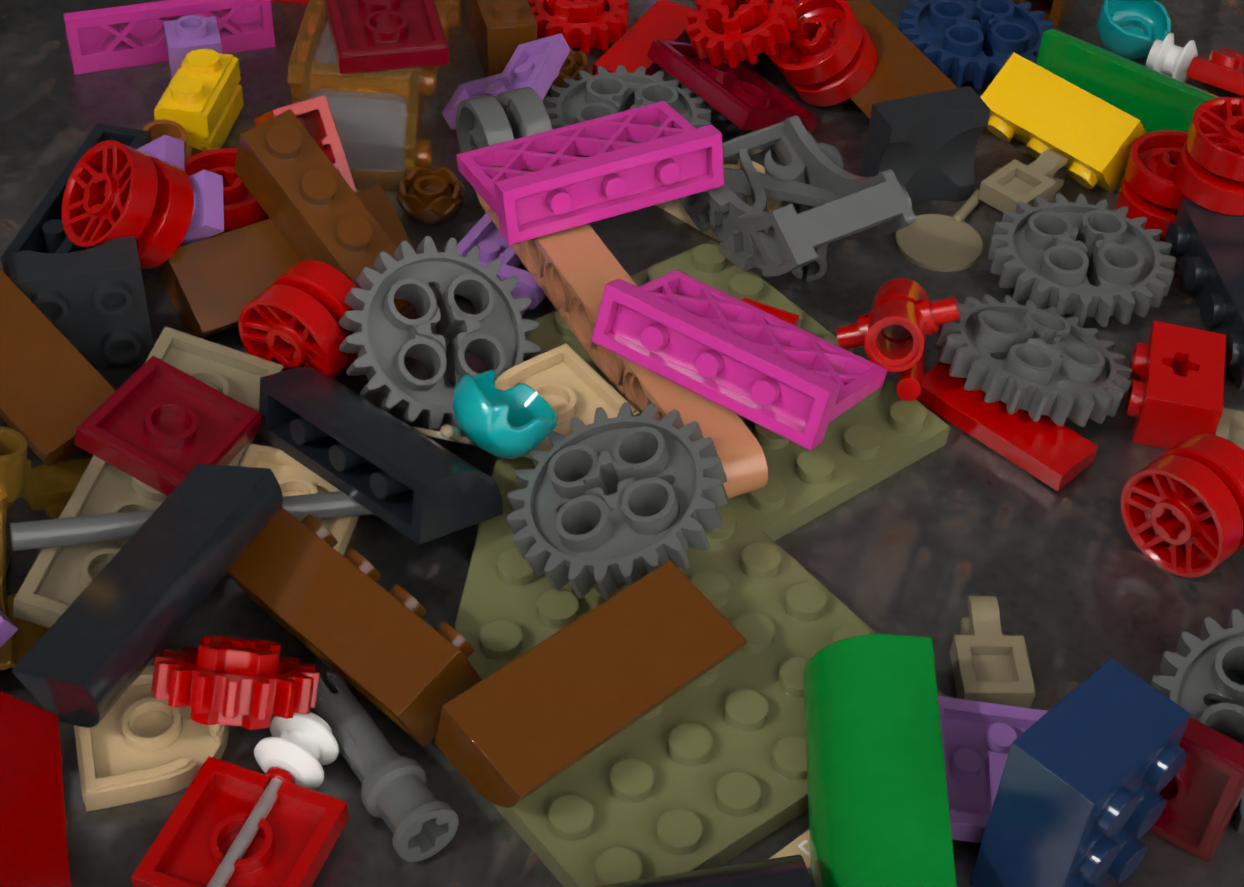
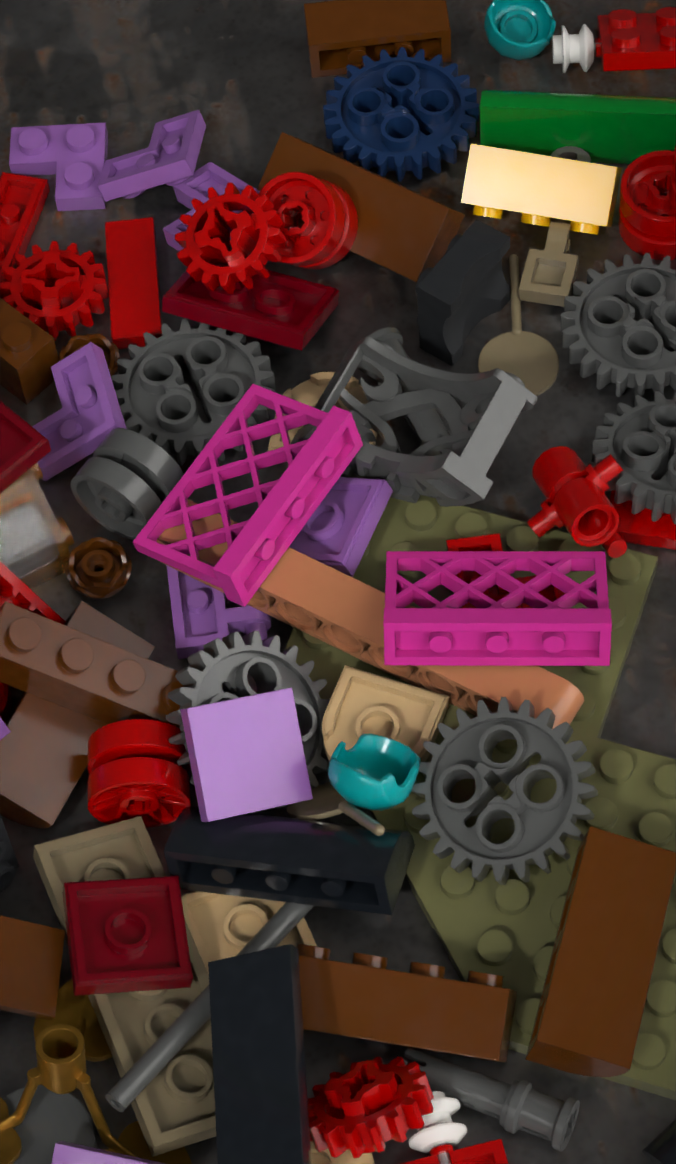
camera: 25 degrees left, 15 degrees up
none -> medium lavender tile [180,688,313,822]
none -> medium lavender tile [289,477,393,577]

